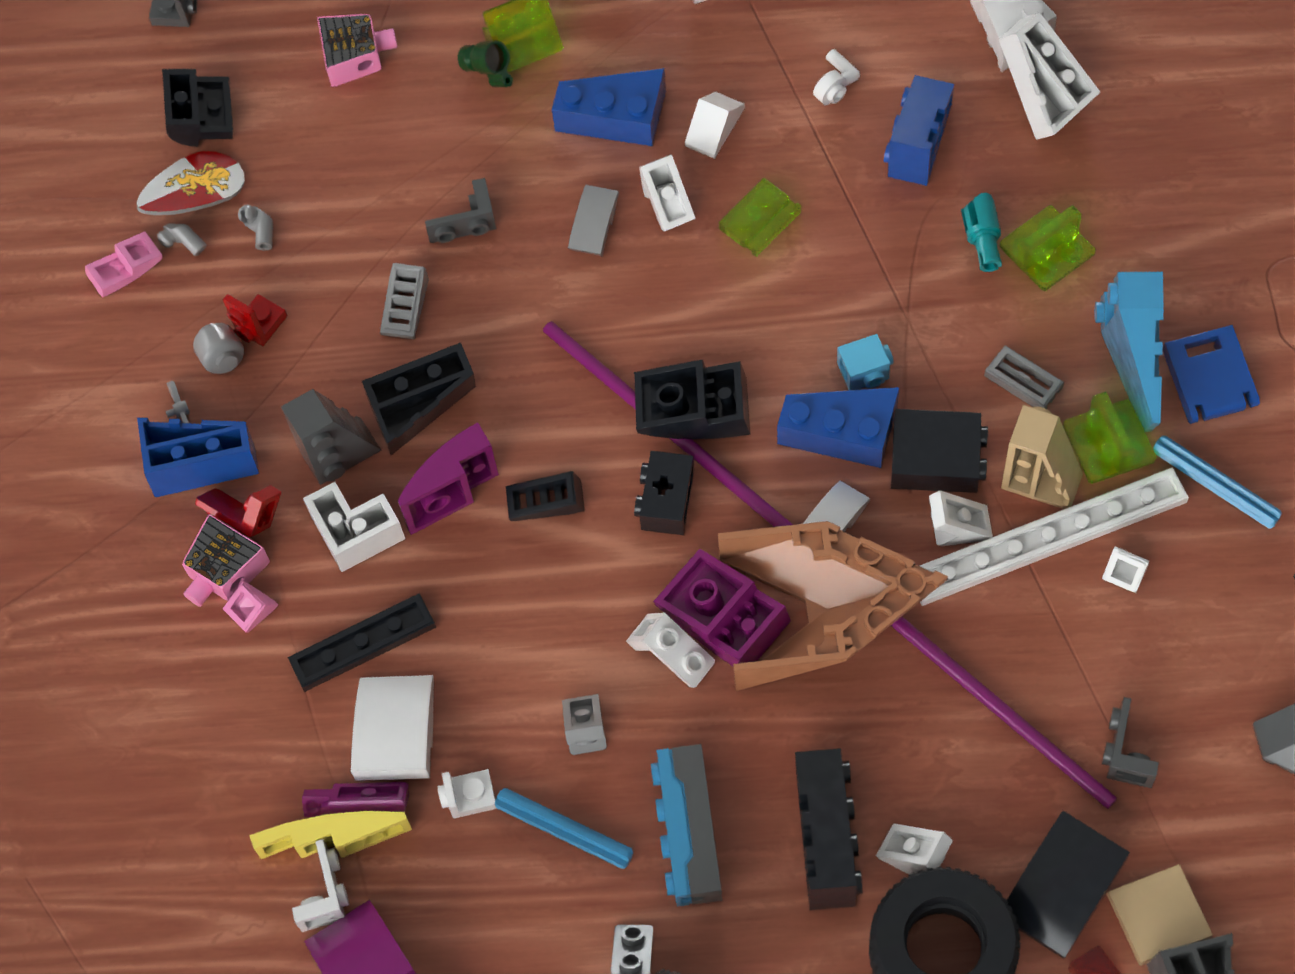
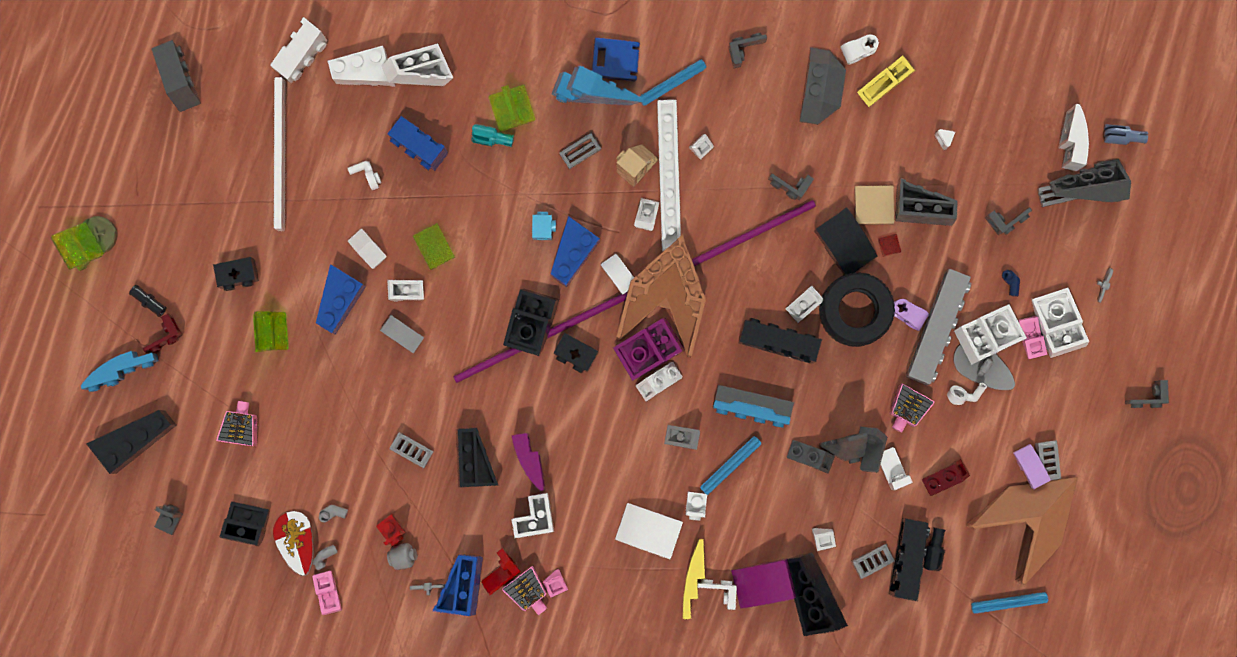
camera: 75 degrees left, 20 degrees up
dark grey wedge [281,389,381,485] -> none
black tile [288,593,436,692] -> none
magenta hinge [302,782,409,817] -> none
dark grey bracket [425,178,496,243] -> none
dark green piece [457,41,513,87] -> none
black slope [506,471,585,521] -> none
black brick [891,409,988,493] -> none
clear neon green bracket [1063,392,1156,484] -> none

